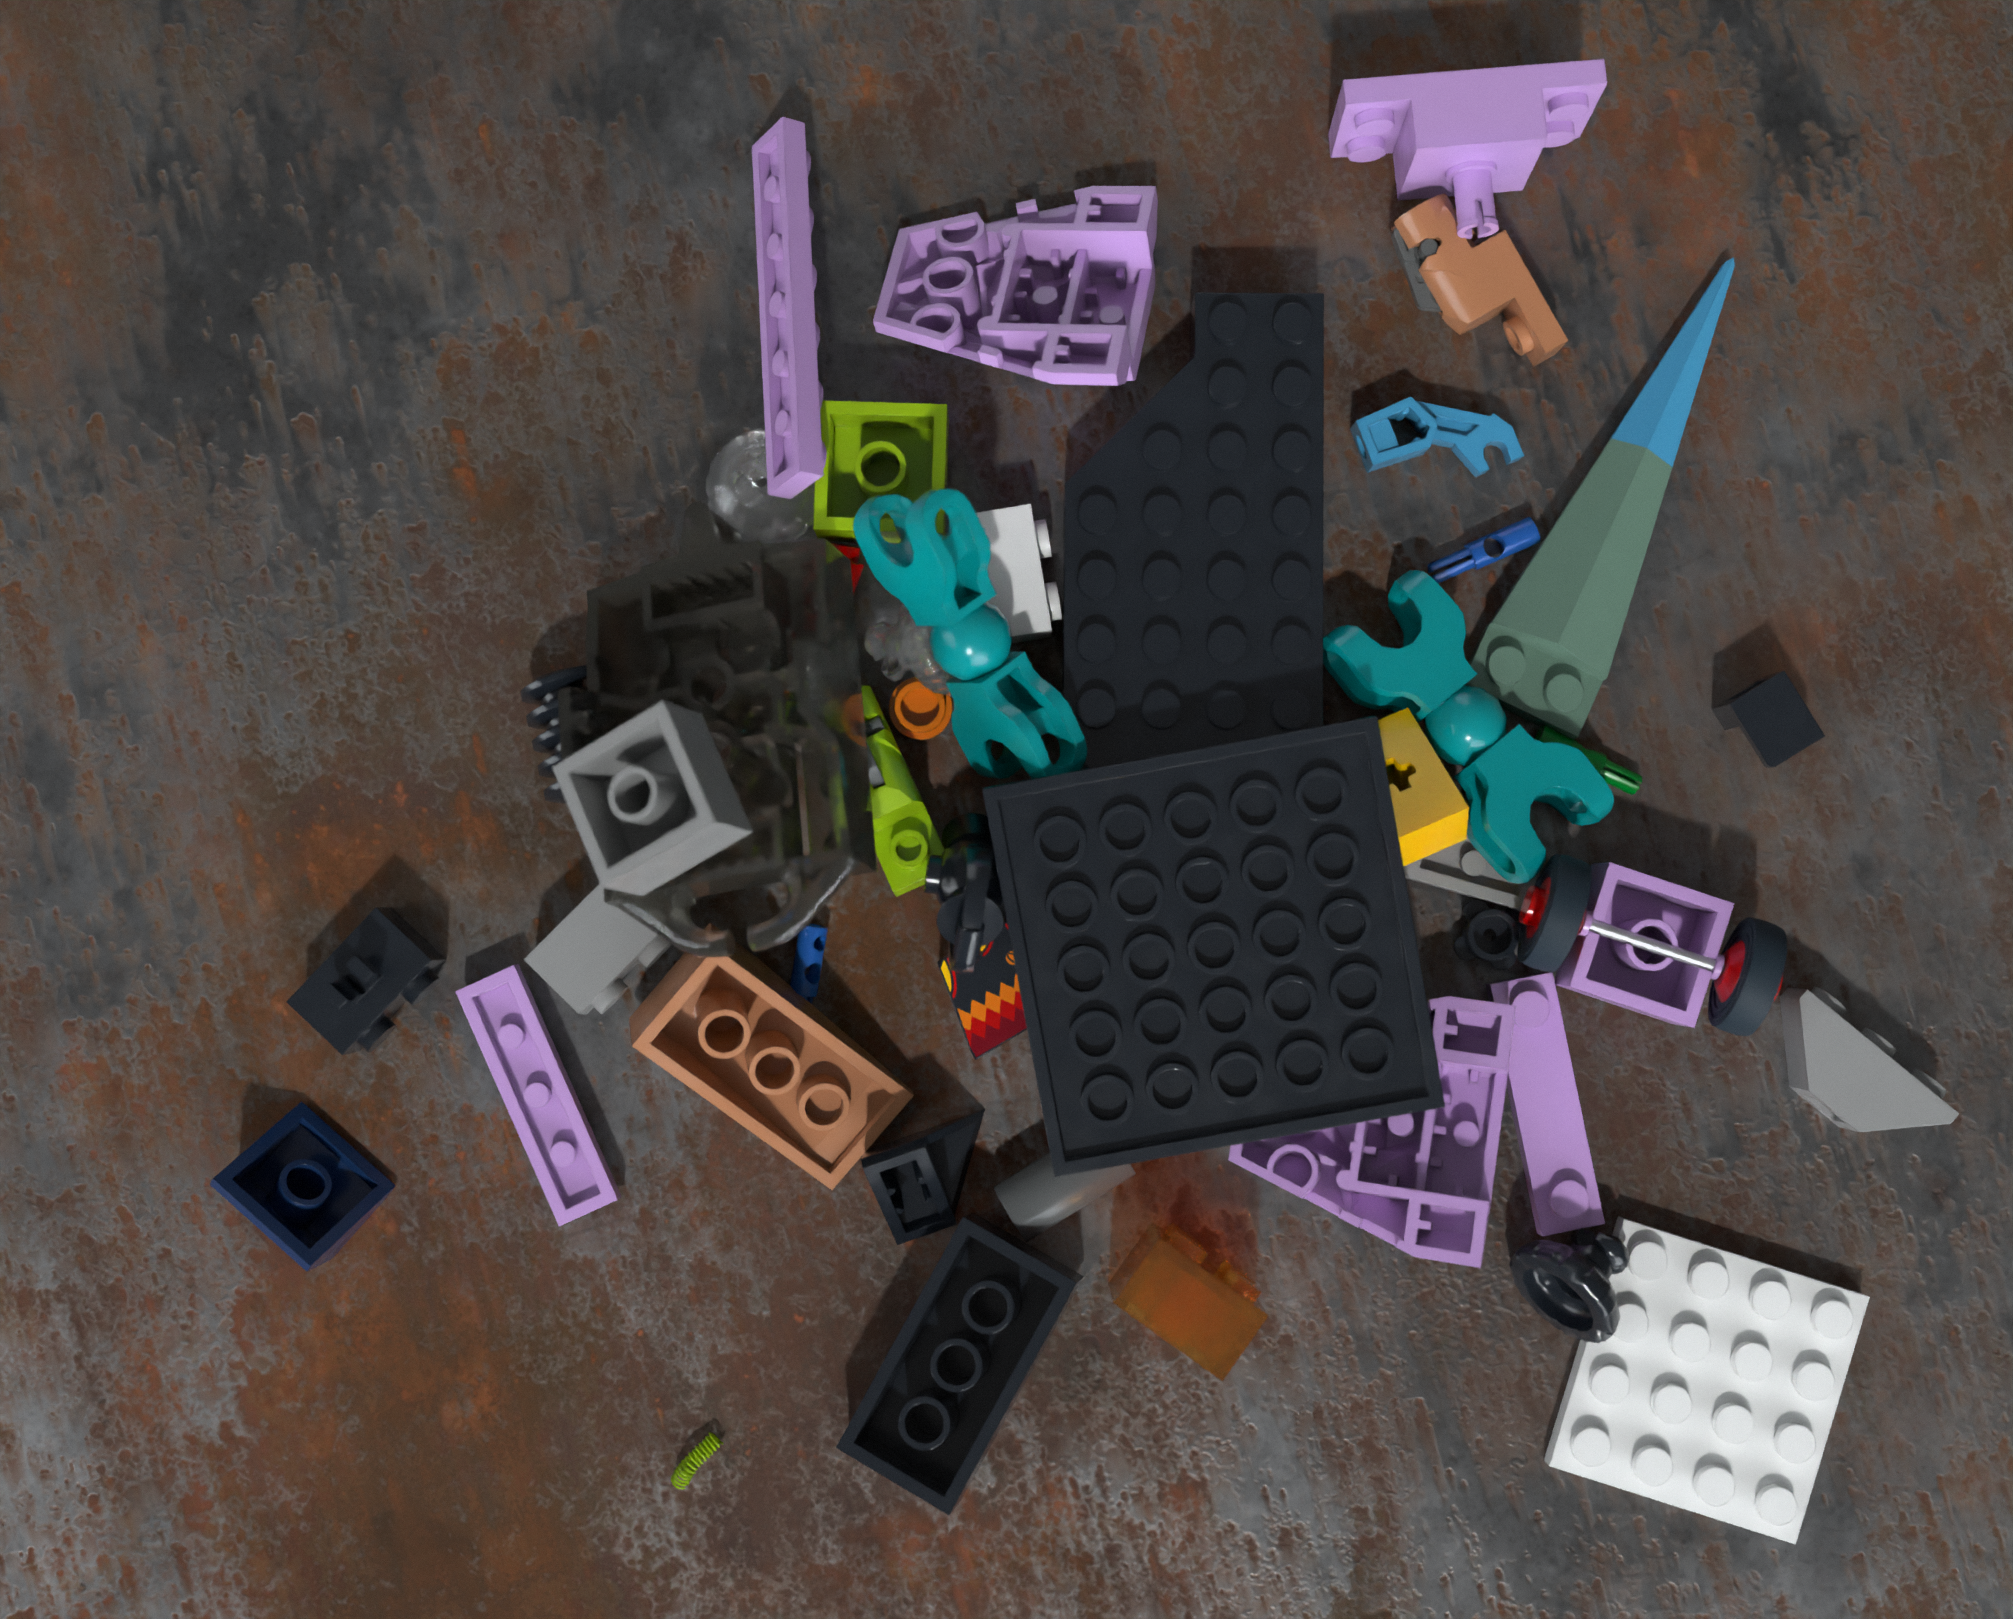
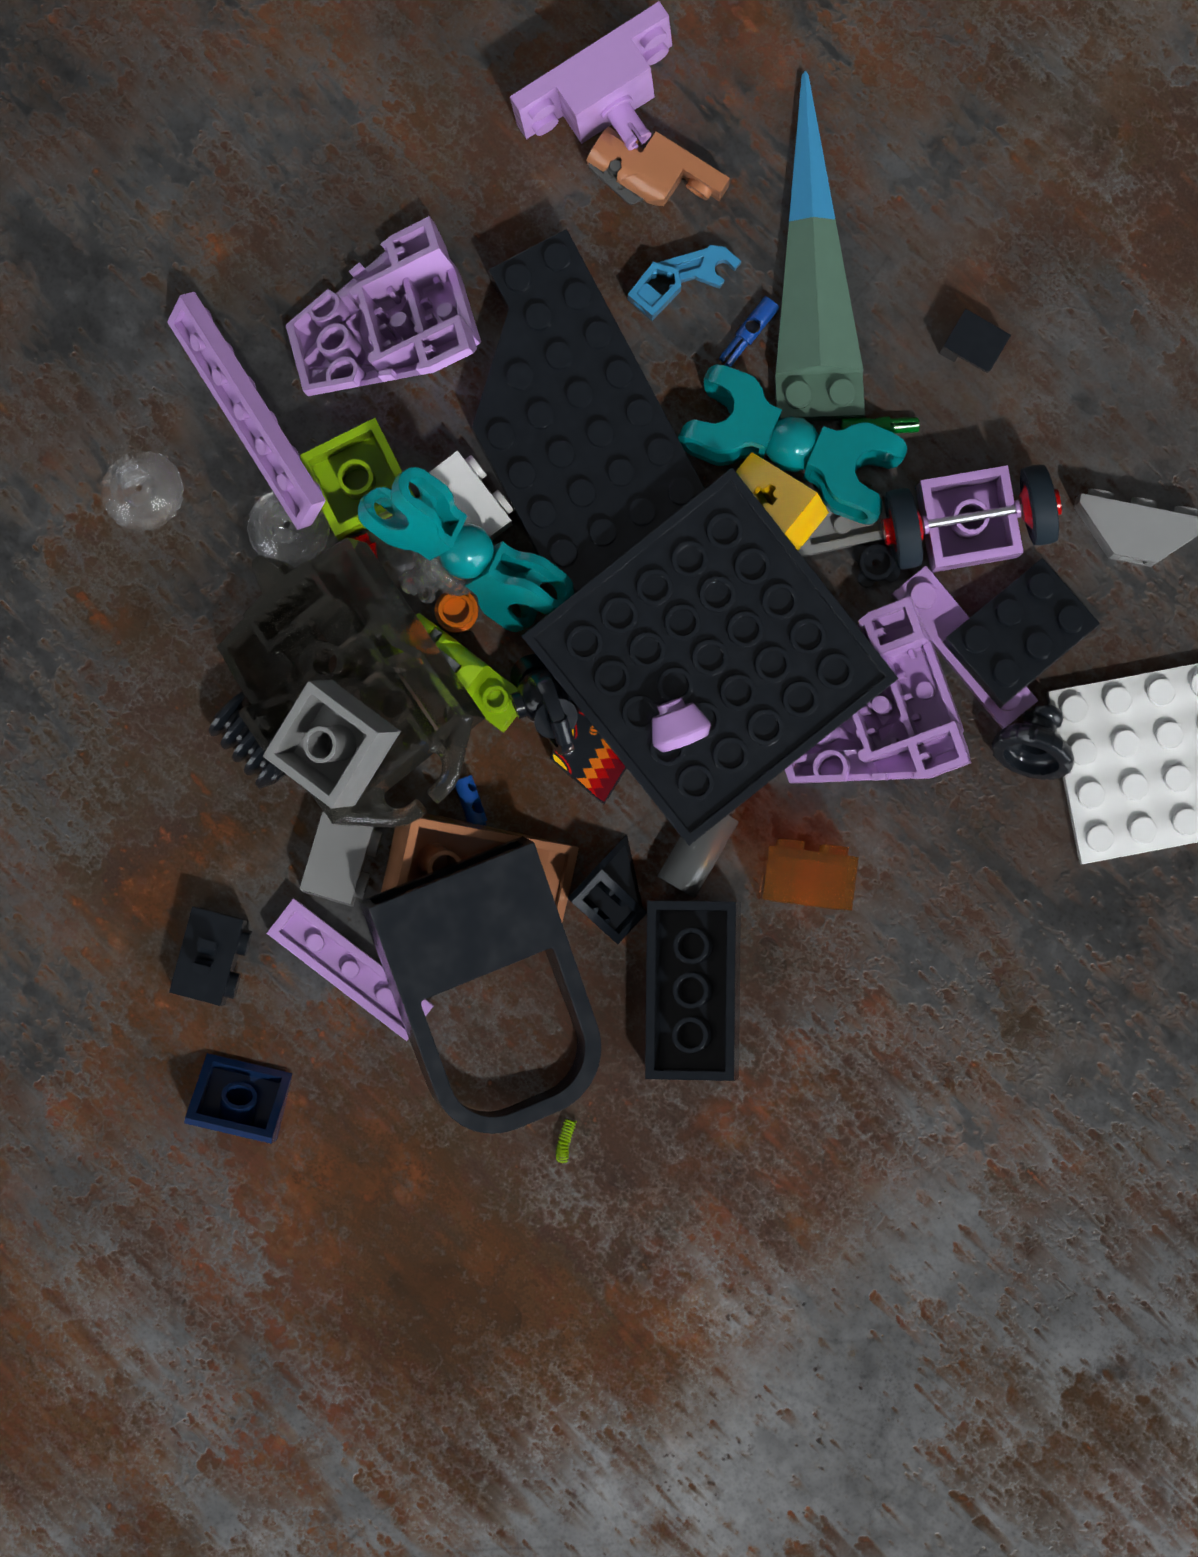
camera: 30 degrees left, 0 degrees up
none -> clear hair [101,451,184,532]
none -> black window [359,836,601,1134]
none -> lavender cone [652,697,711,752]
none -> black plate [942,558,1100,708]

